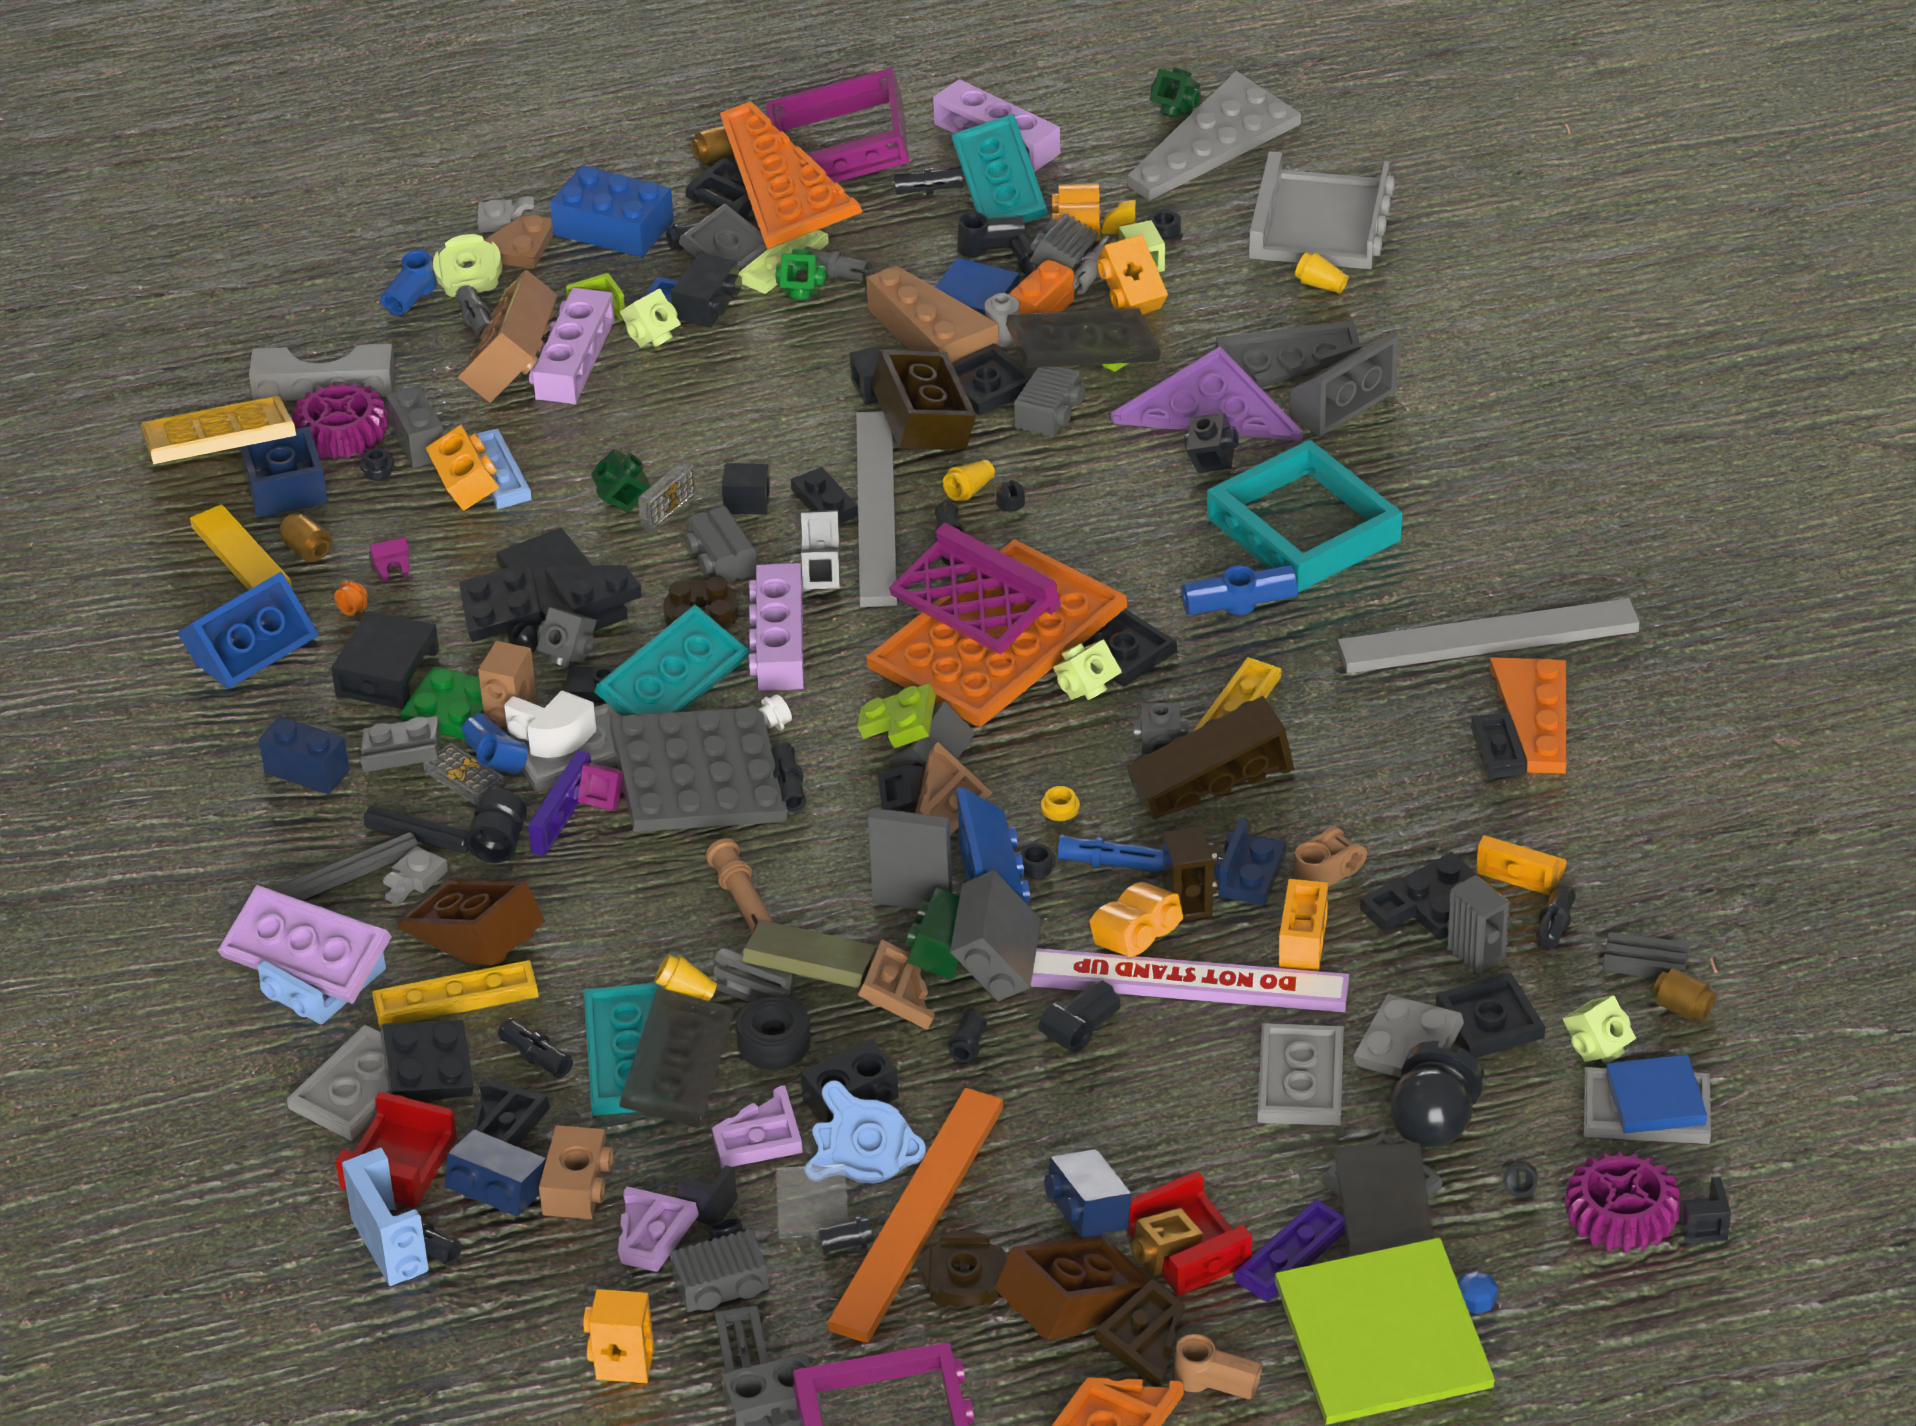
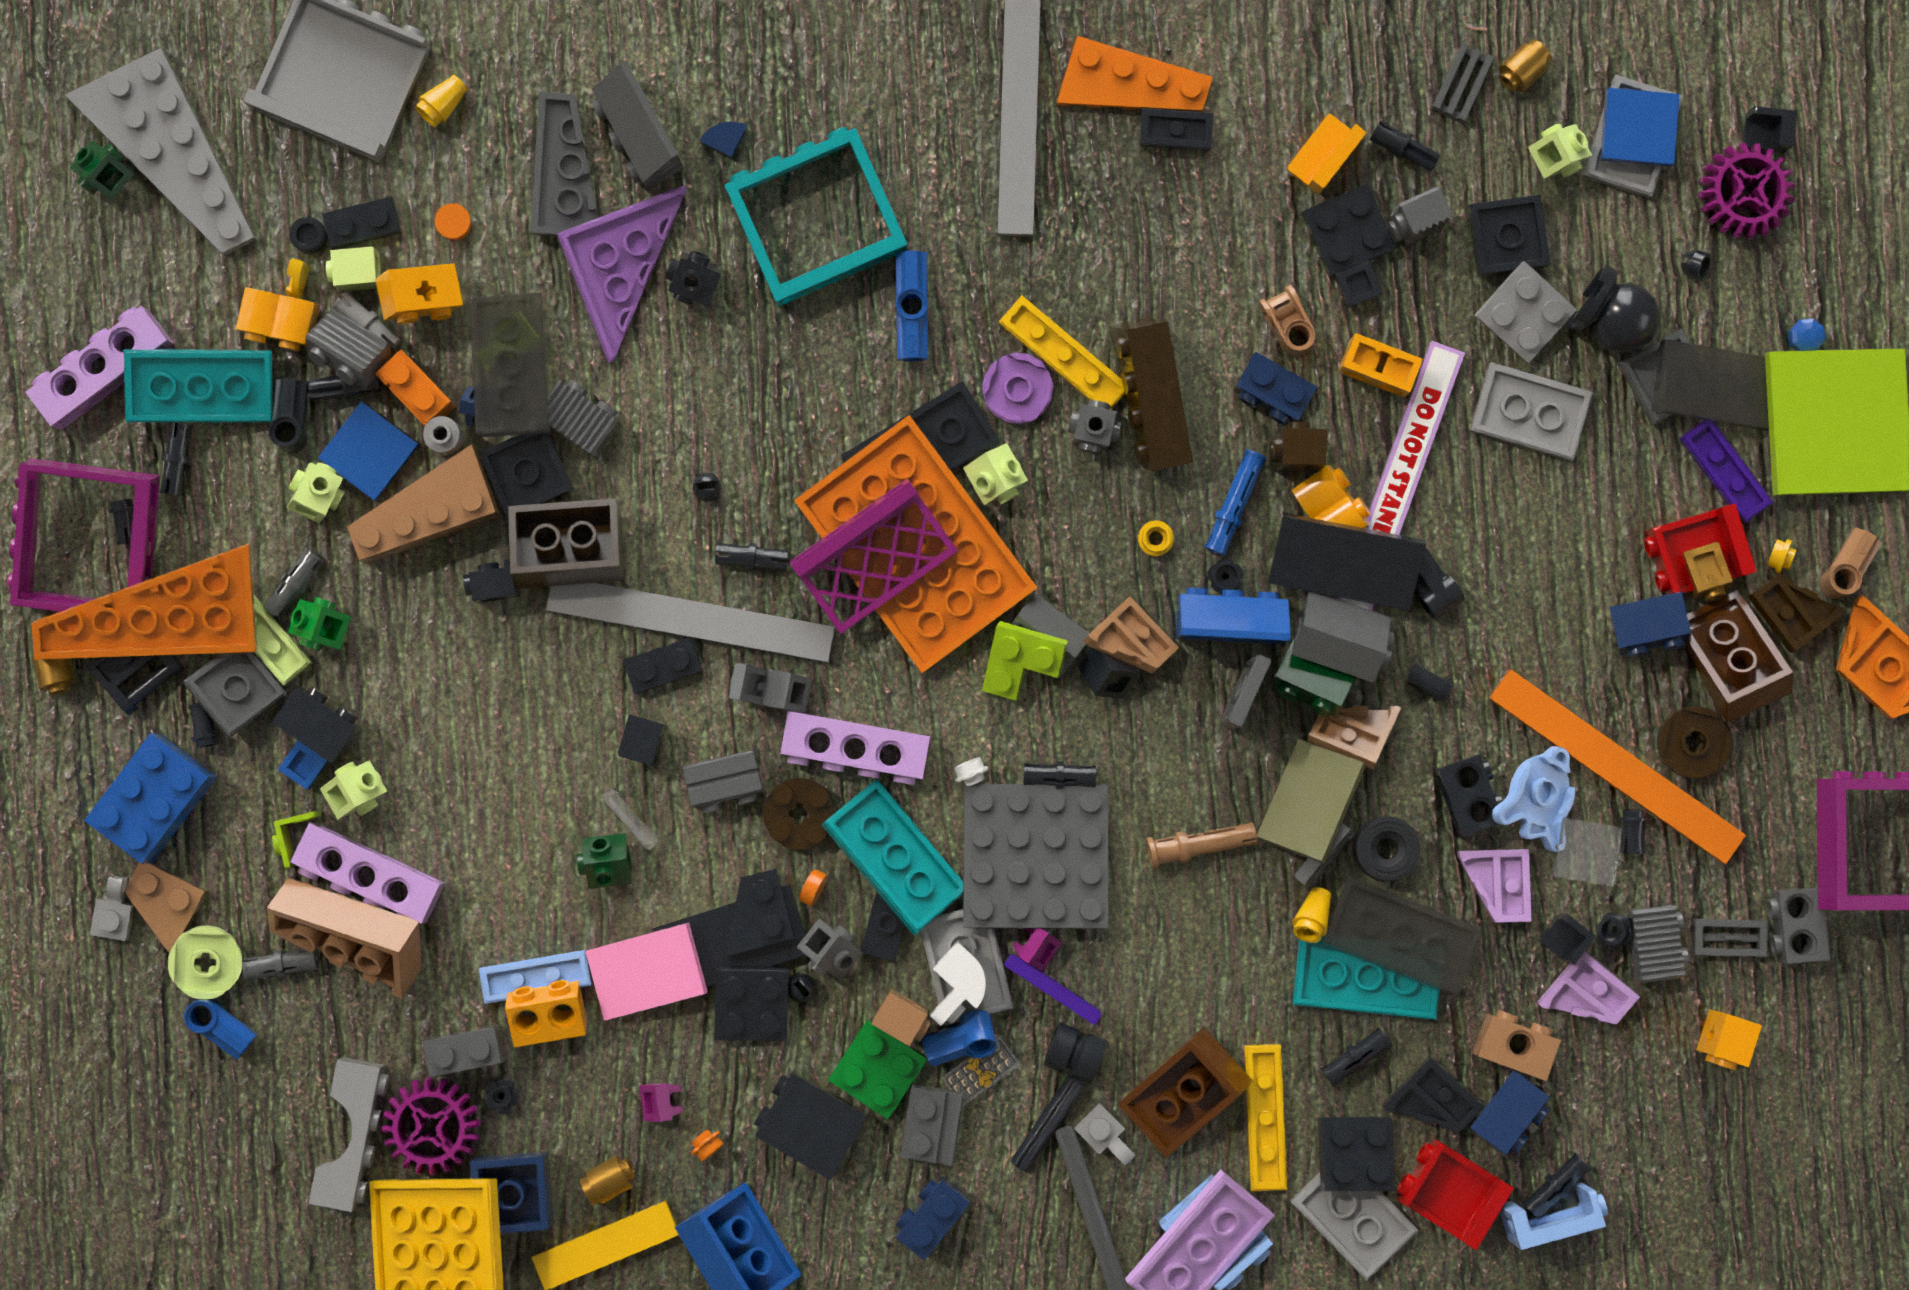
camera: 85 degrees left, 45 degrees up
yellow cone [943,460,995,501] -> none
none -> yellowish green brick [287,462,344,524]
none -> black plate [322,196,402,250]
none -> orange tile [434,203,472,241]
none -> bright pink tile [585,923,708,1021]
none -> dark blue tile [700,121,748,159]
none -> orange tile [799,869,828,907]
none -> medium lavender tile [982,353,1053,425]
none -> black tile [1268,512,1426,611]
none -> yellow plate [1767,539,1797,574]

